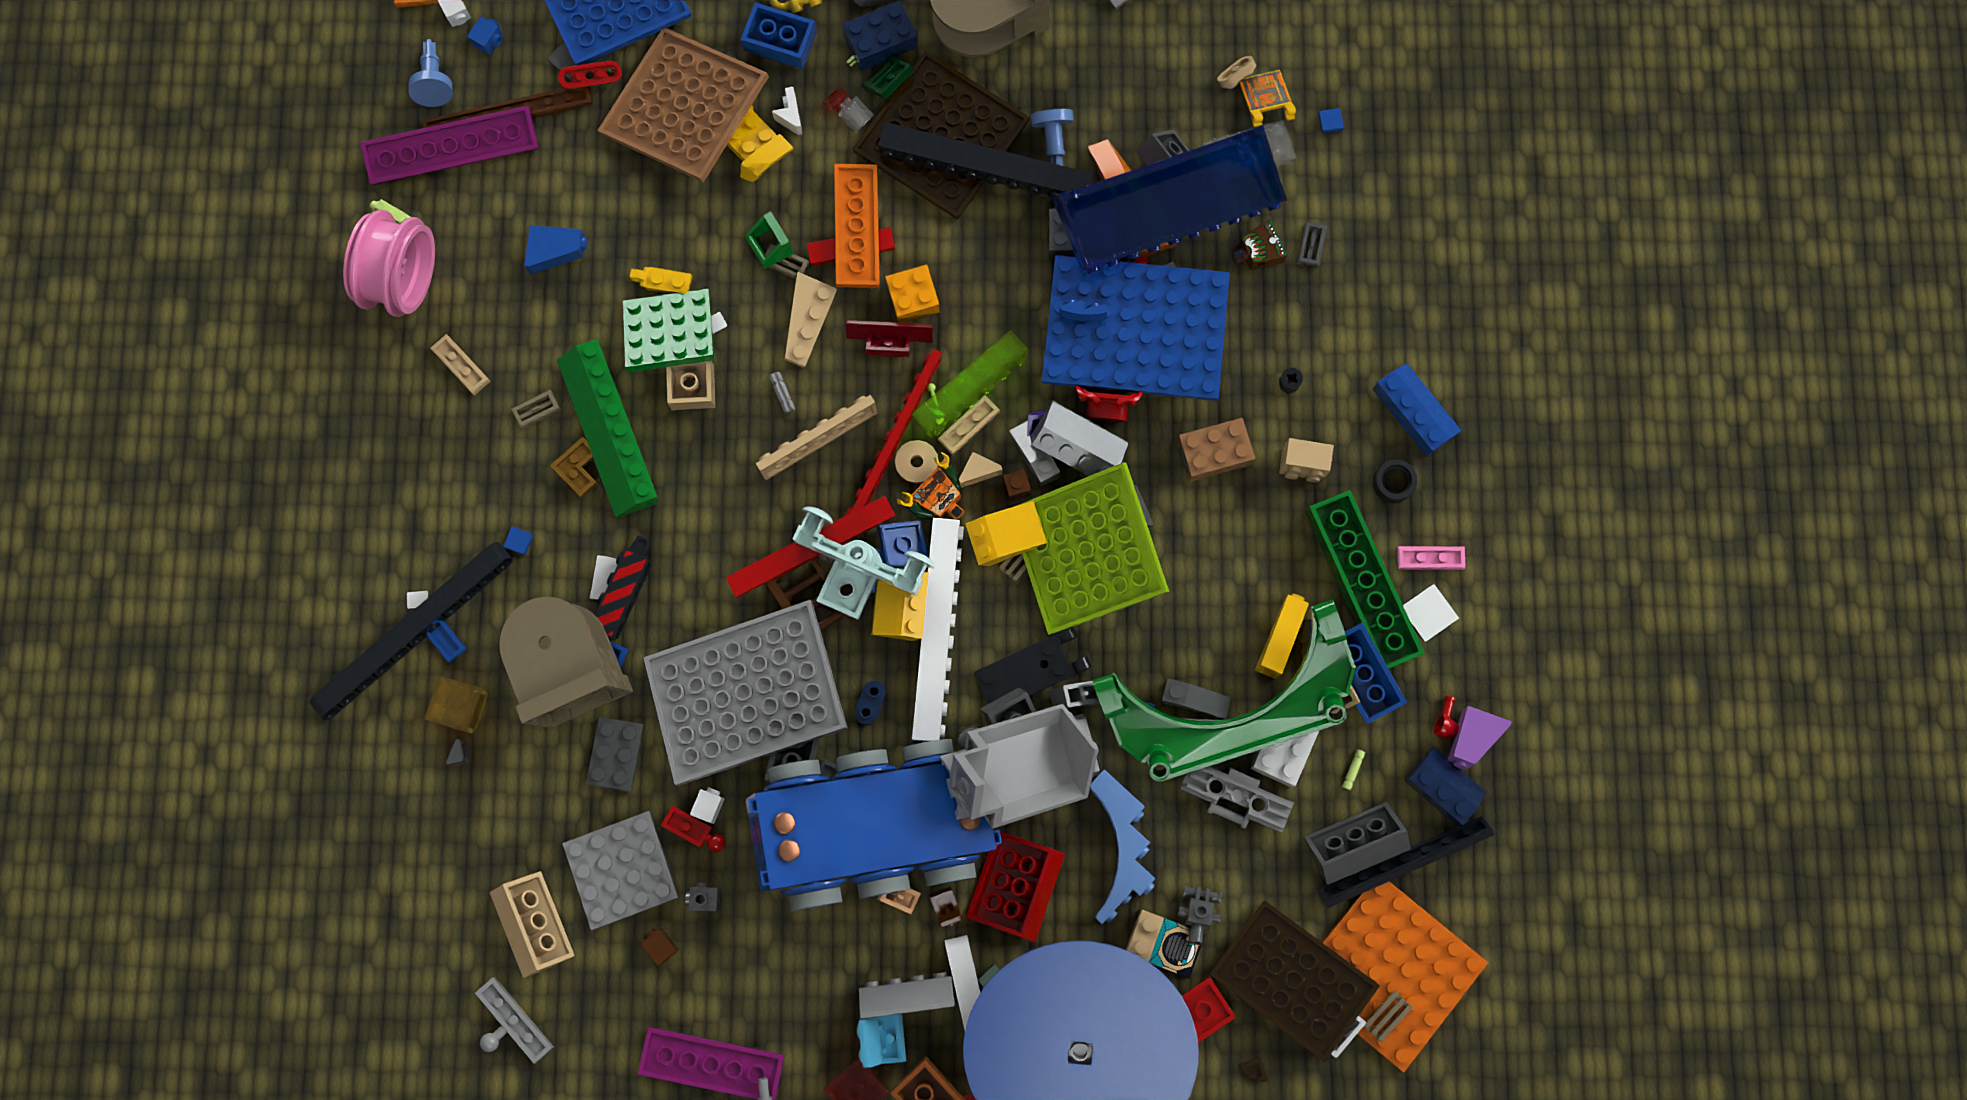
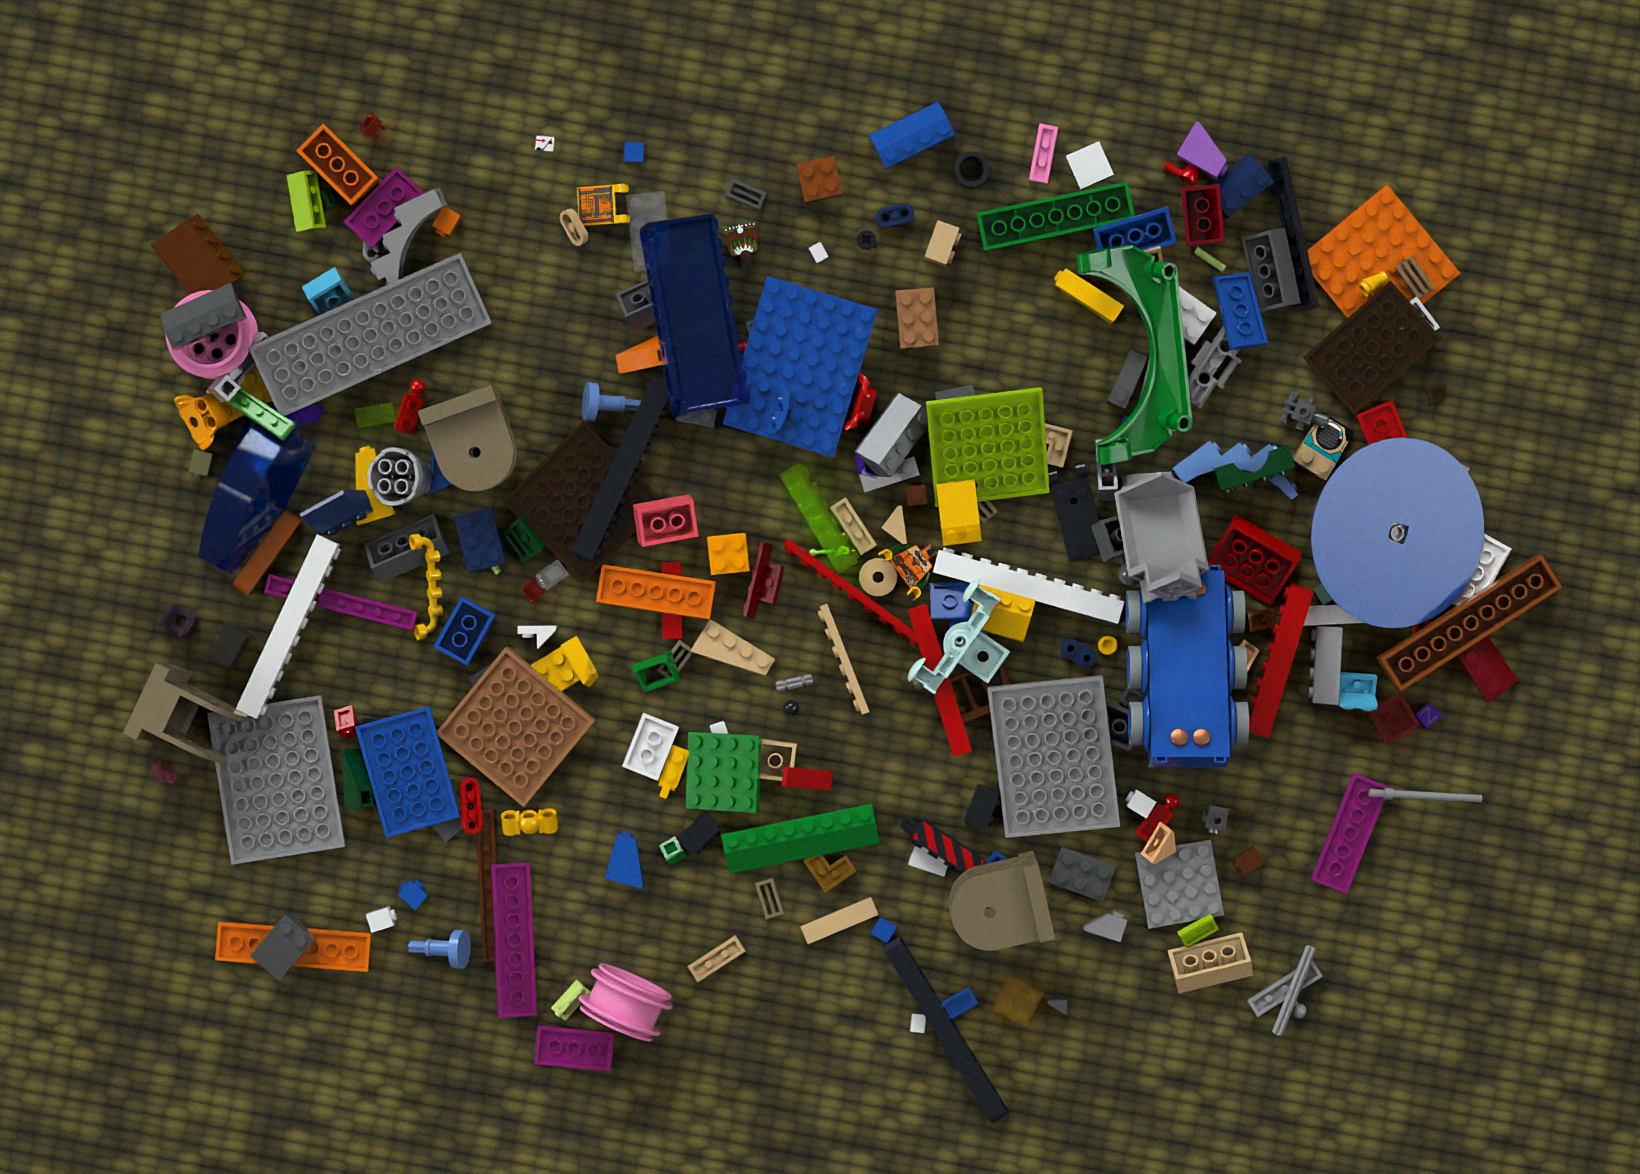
camera: 85 degrees left, 10 degrees up
none -> yellow piece [501,808,558,836]
none -> magenta plate [534,1025,615,1071]
none -> white sticker [535,136,554,151]
none -> white plate [622,713,679,781]
none -> coral brick [633,494,698,547]
none -> green slope [659,836,686,865]
none -> black brick [676,812,721,855]
none -> red tile [781,767,833,790]
none -> black hinge [782,700,799,717]
none -> dark orange brick [796,156,842,204]
none -> tan tile [800,897,878,944]
none -> white sticker [809,242,828,263]
none -> dark blue plate [876,203,914,228]
none -> black brick [964,784,1001,829]
none -> tan plate [1045,423,1073,468]
none -> light grey slope [1083,911,1127,942]
none -> yellow tile [1098,636,1118,655]
none -> light nougat slope [1141,822,1176,864]
none -> lime tile [1177,913,1219,948]
none -> dark red slope [1181,184,1225,247]
none -> blue tile [1212,272,1268,351]
none -> dark green arch [1213,445,1295,493]
none -> red brick [1249,583,1314,738]
none -> light grey axle [1272,945,1316,1036]
none -> yellow cone [1359,271,1389,297]

